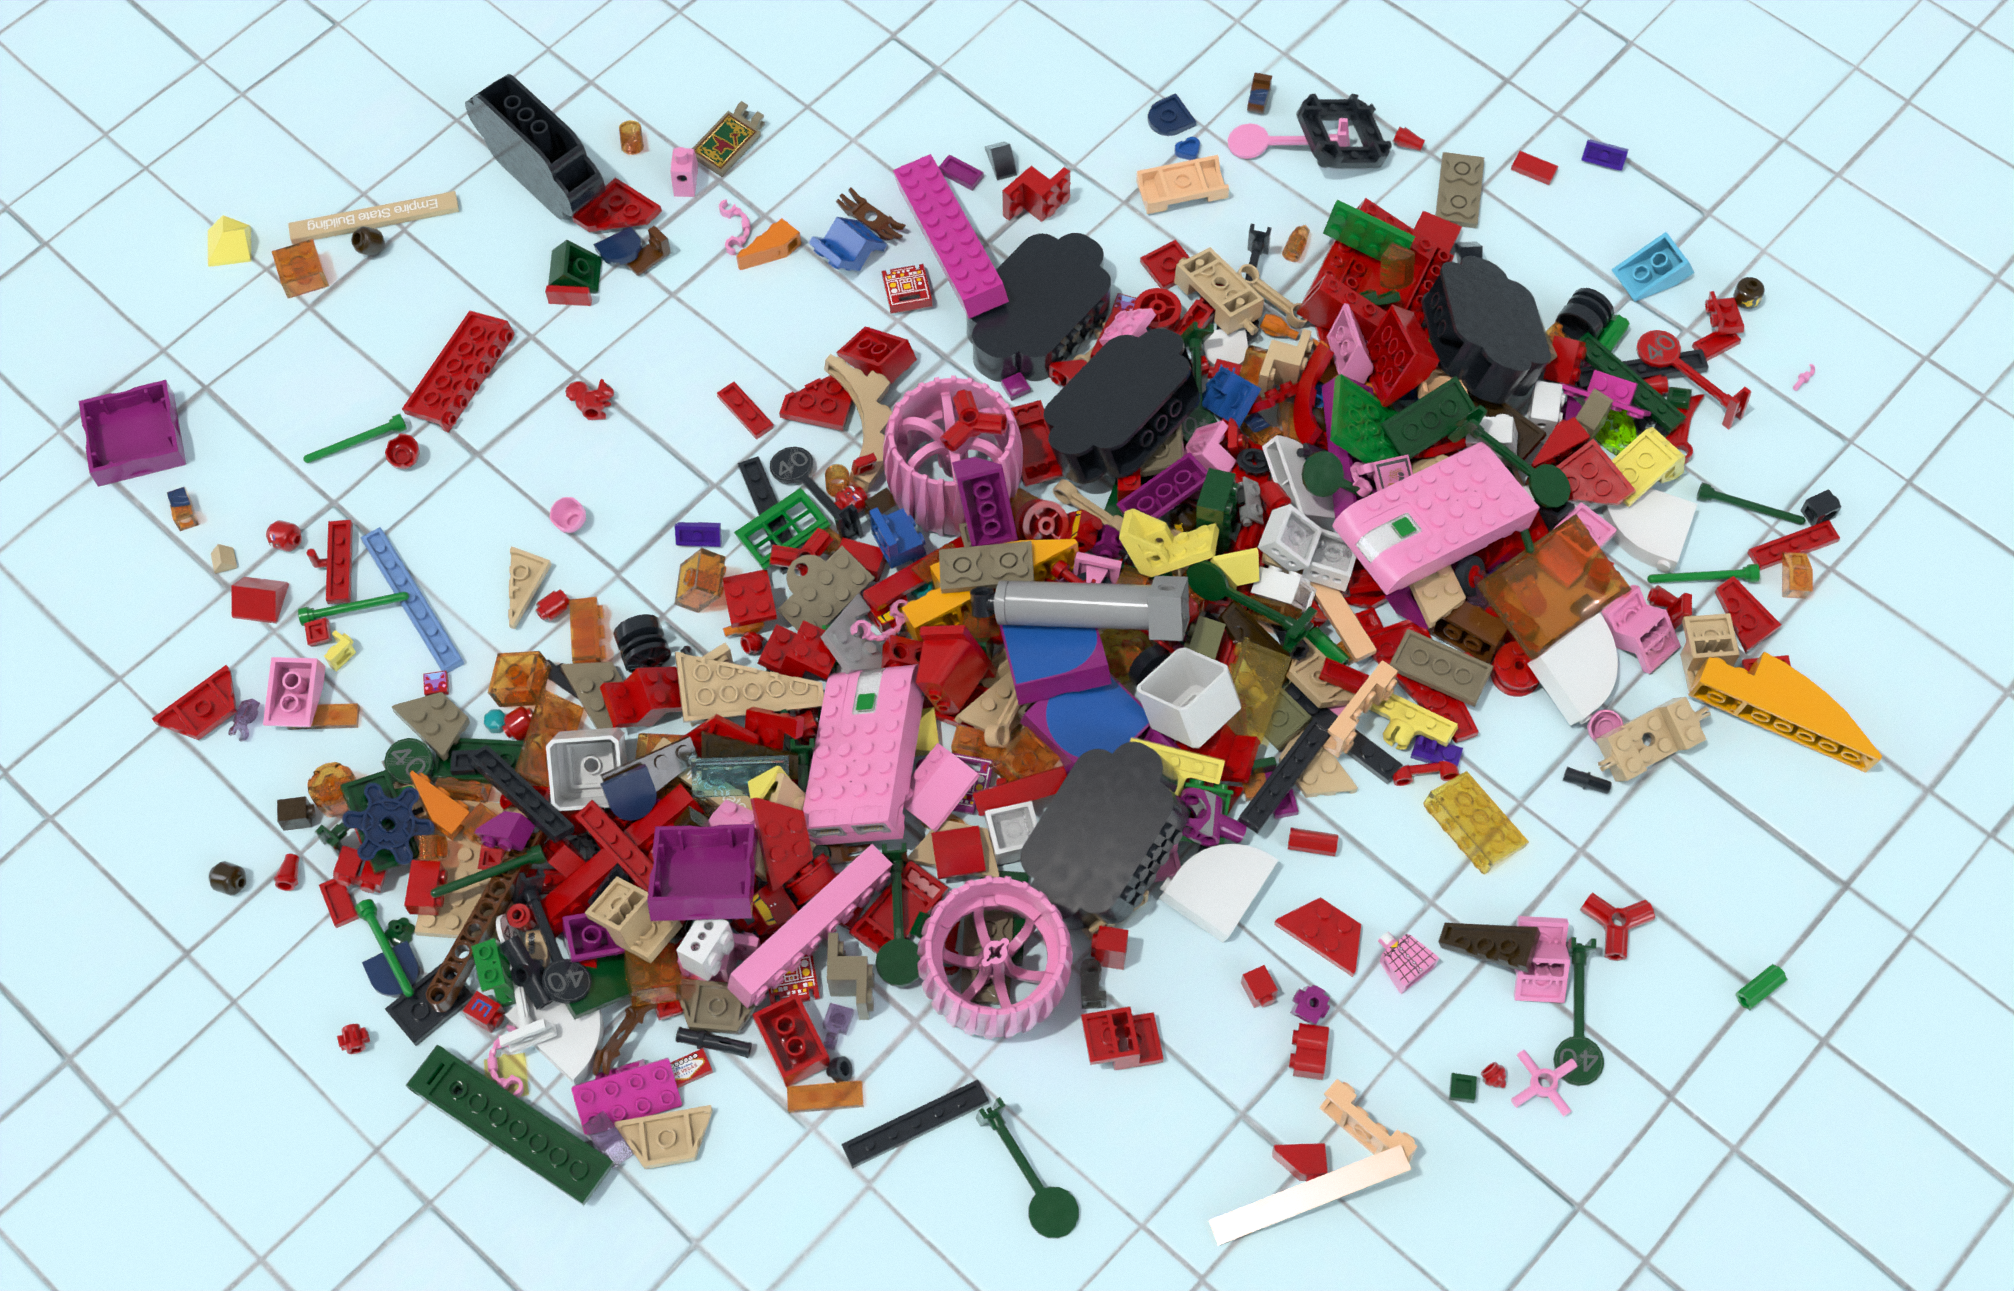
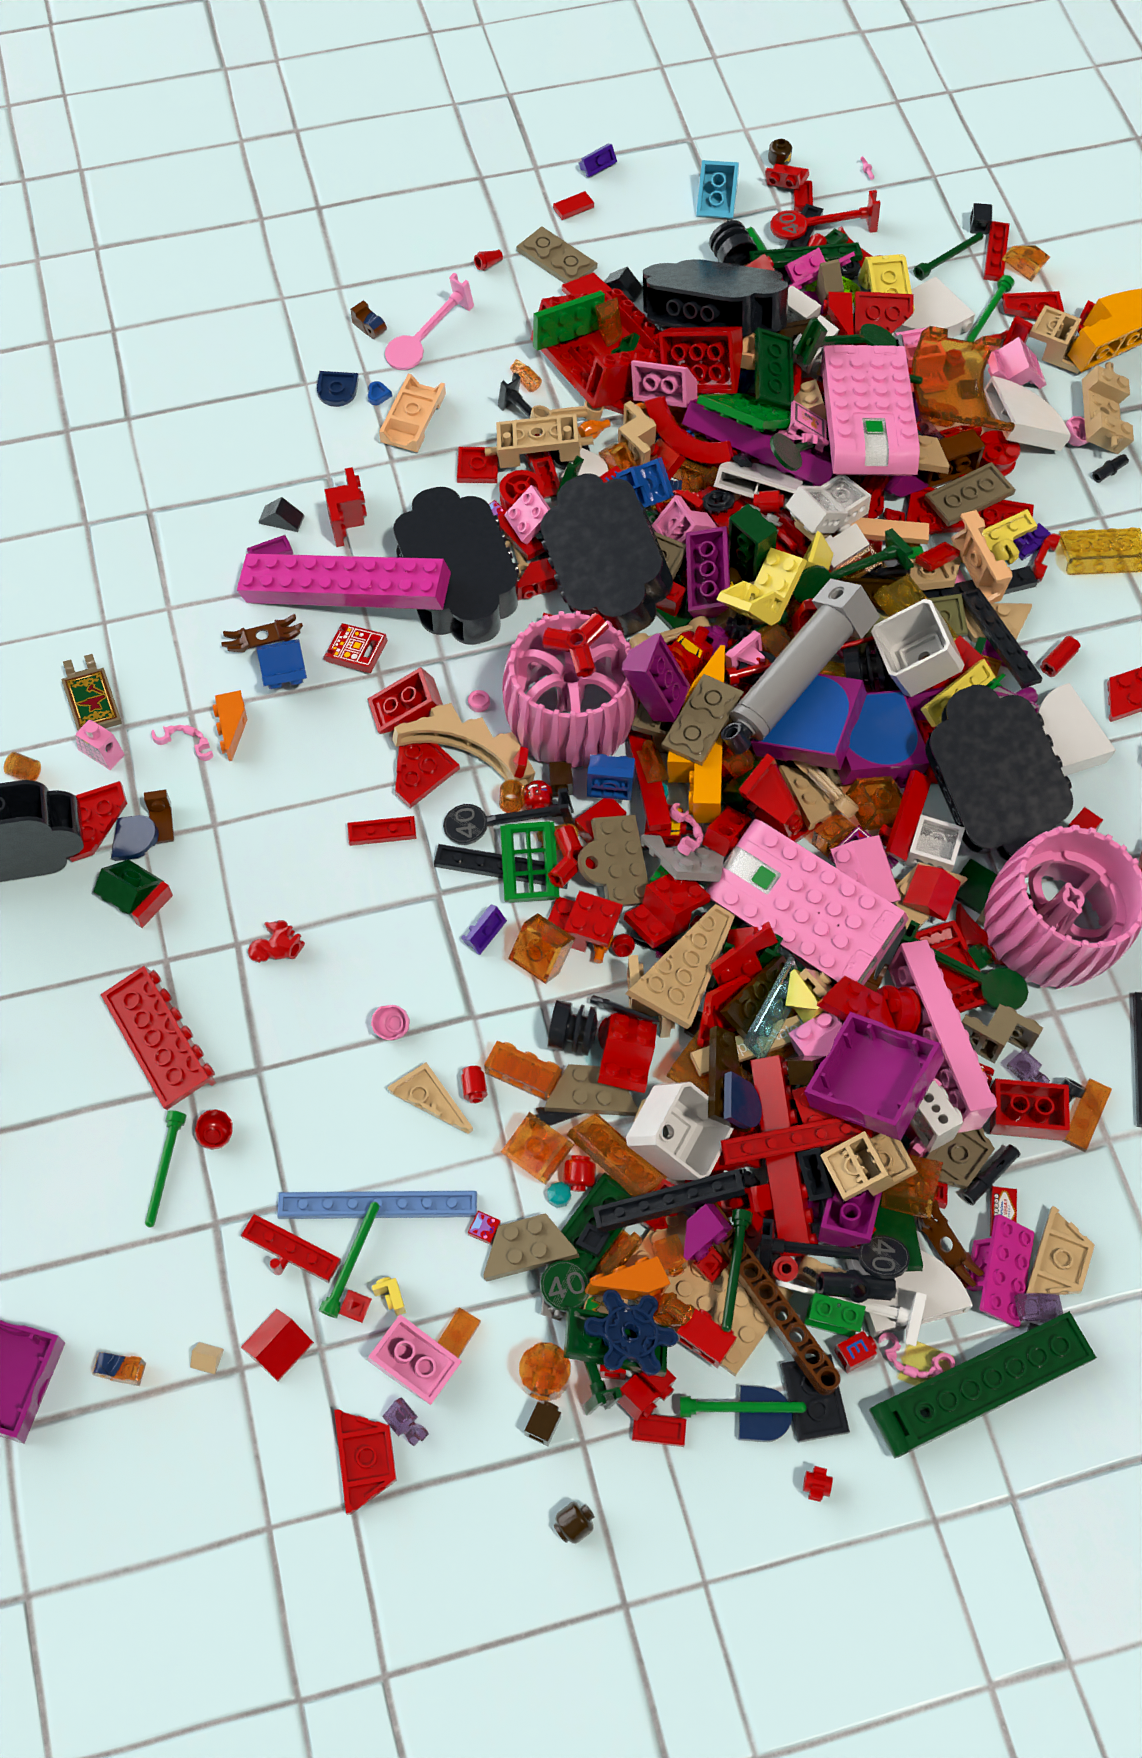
camera: 60 degrees left, 0 degrees up
red head [266,520,302,552] -> none
red cone [274,853,300,891] -> none
dark green plant [385,917,415,946] -> none
magenta tile [1001,372,1031,401] -> none
black plate [1296,93,1392,169] -> none

